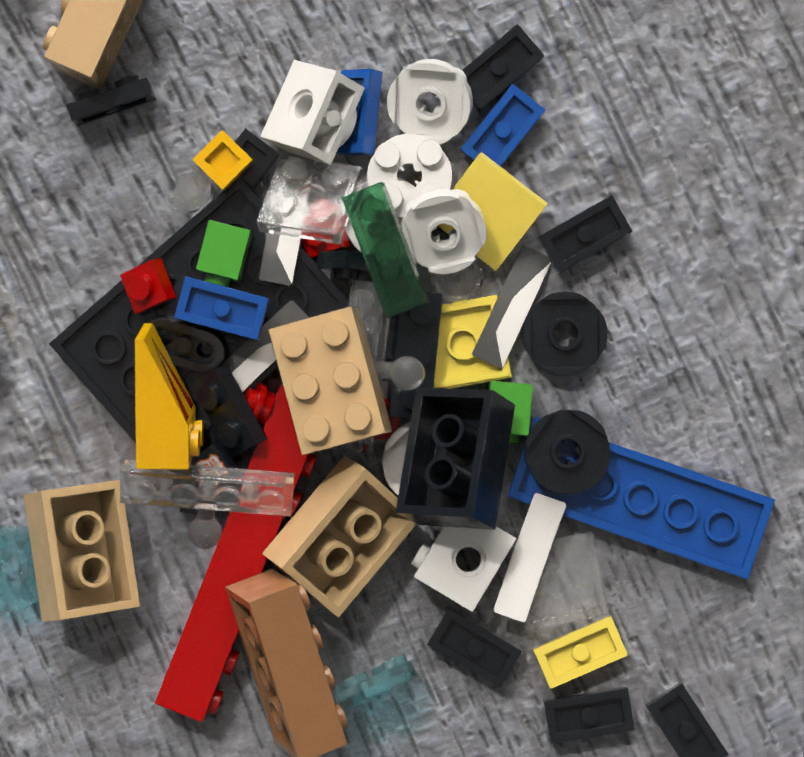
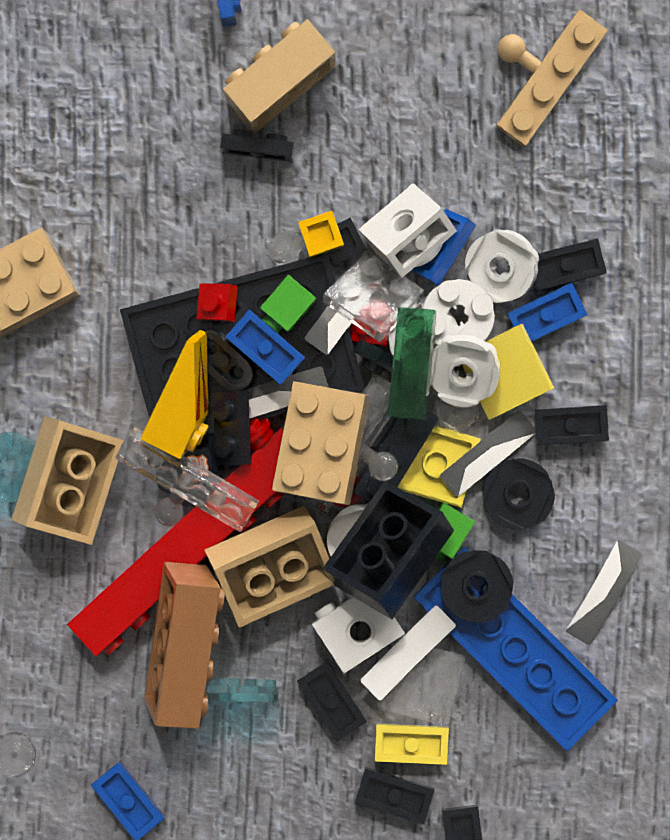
camera: 25 degrees right, 0 degrees up
none -> dark grey sticker [566,540,642,645]

